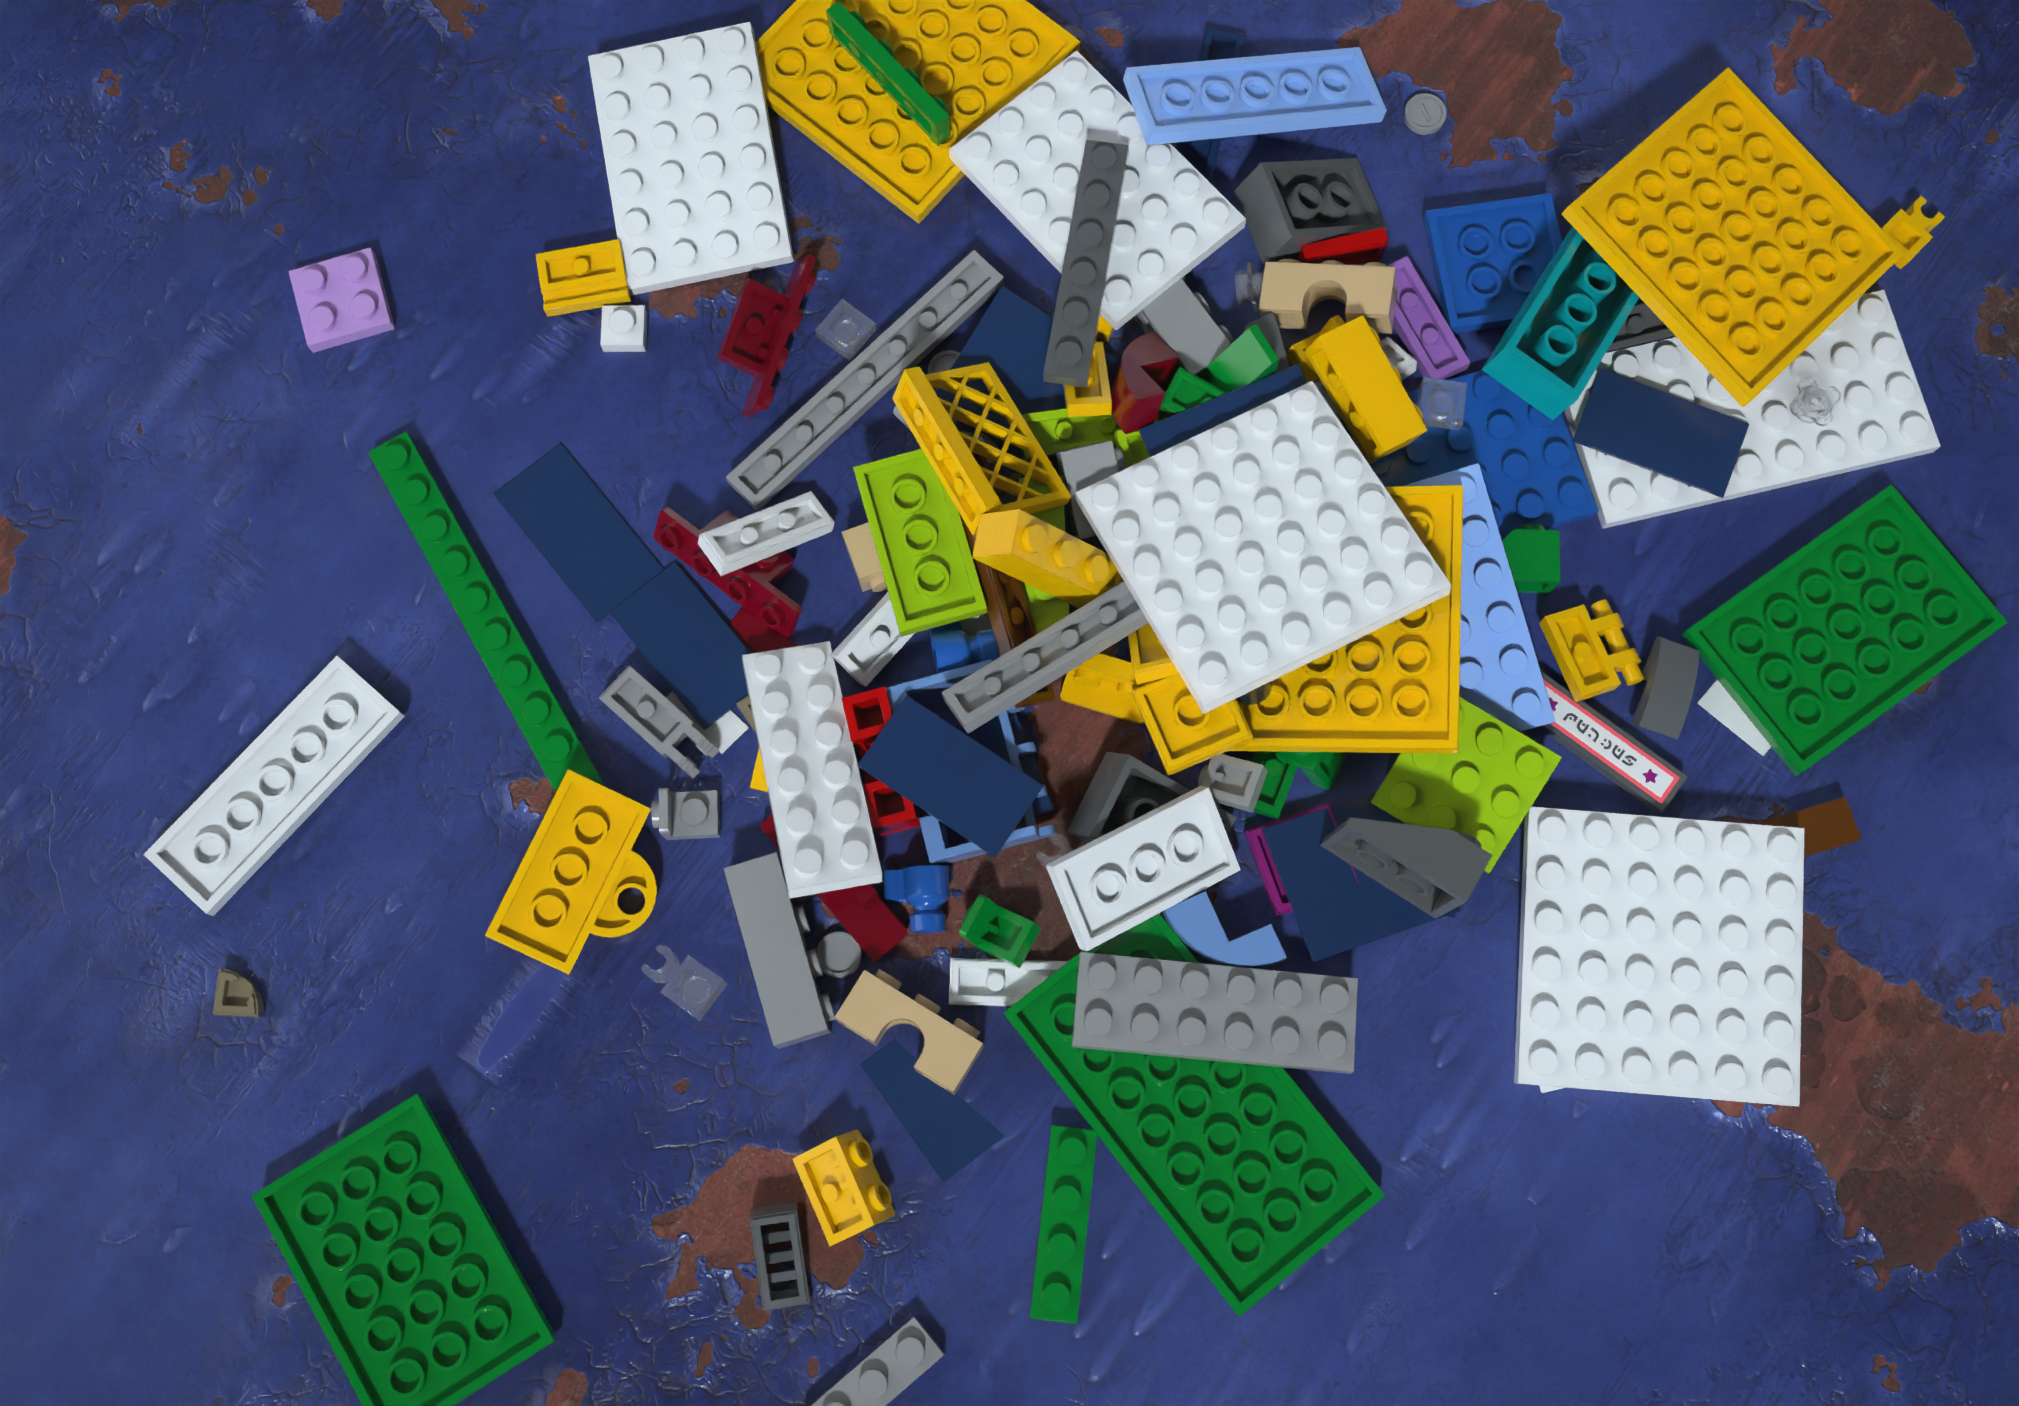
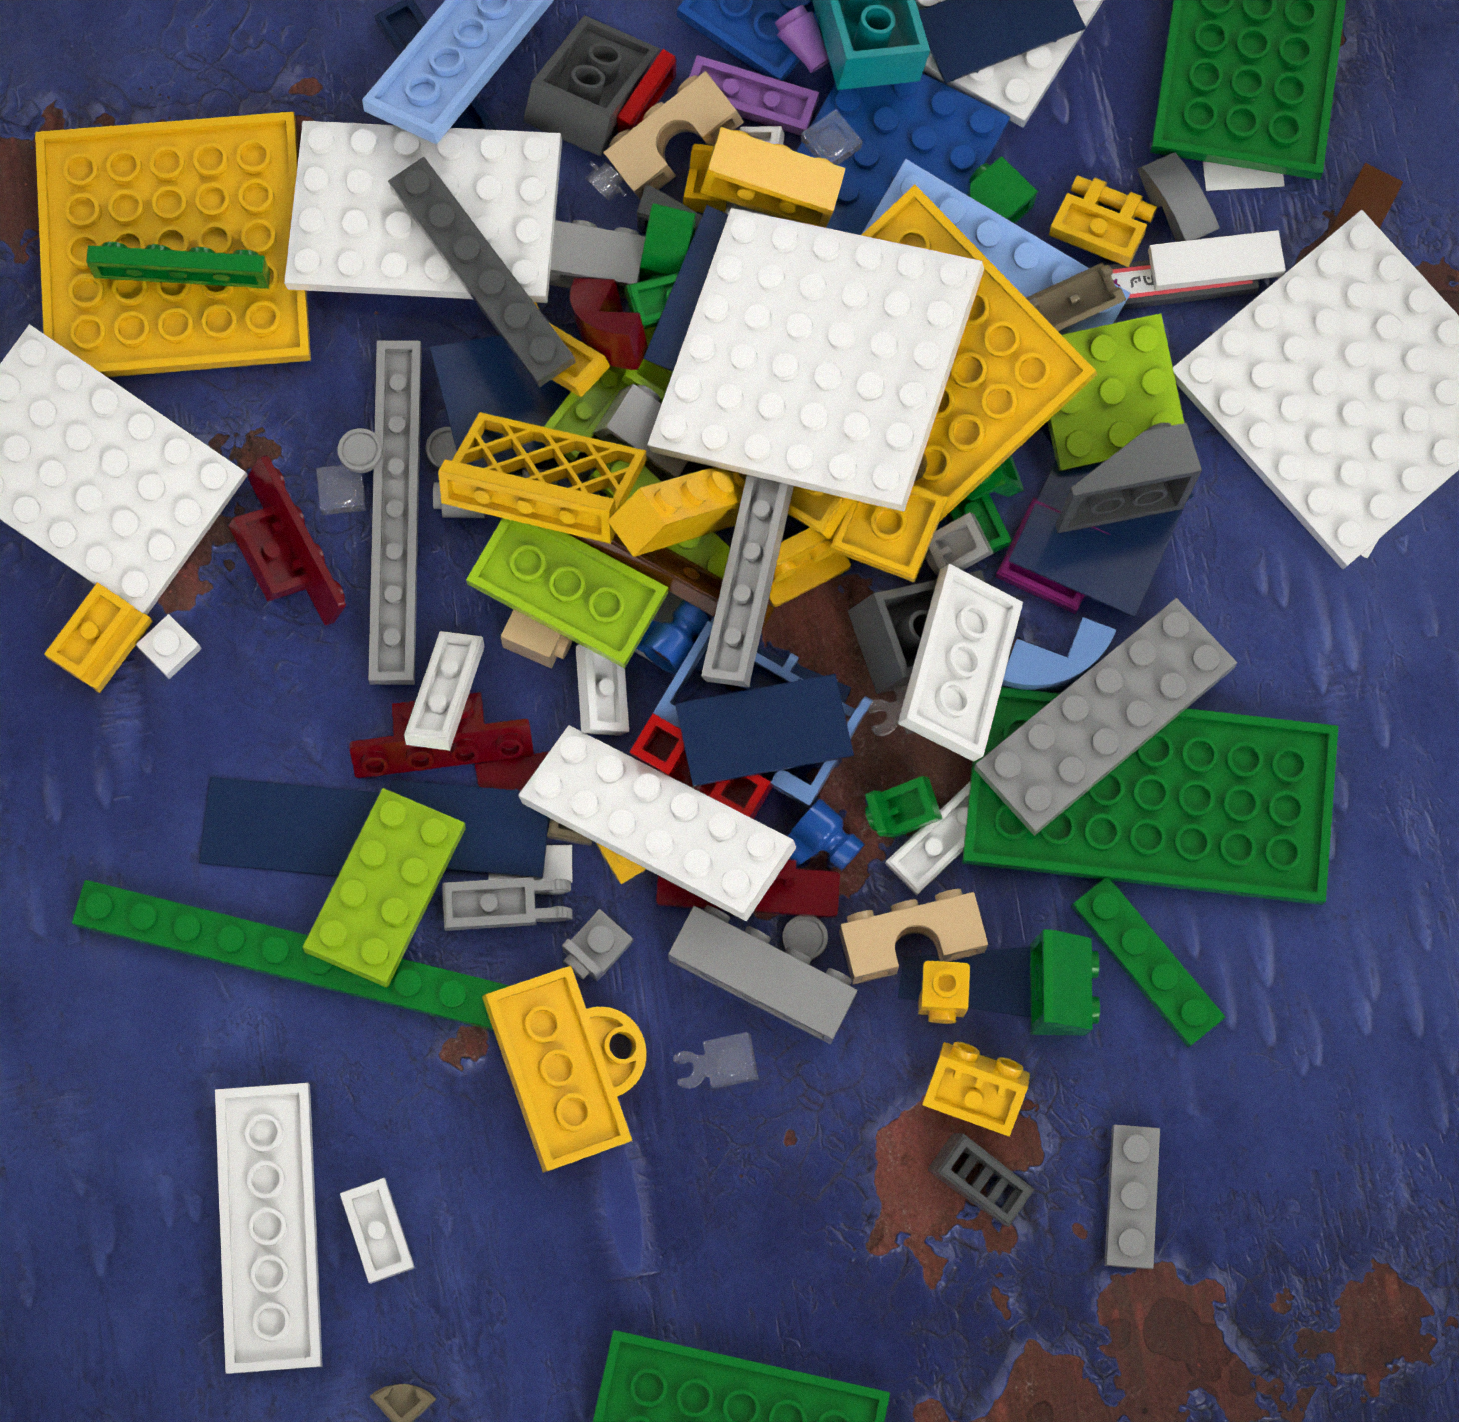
camera: 50 degrees left, 0 degrees up
none -> lime plate [303,788,466,988]
none -> light grey piece [338,428,383,473]
none -> white plate [340,1178,415,1284]
none -> medium lavender cone [775,5,829,73]
none -> yellow bracket [918,961,970,1024]
none -> dark tan hinge [1026,263,1126,331]
none -> green slope [1030,929,1100,1036]
none -> white tile [1148,230,1286,291]

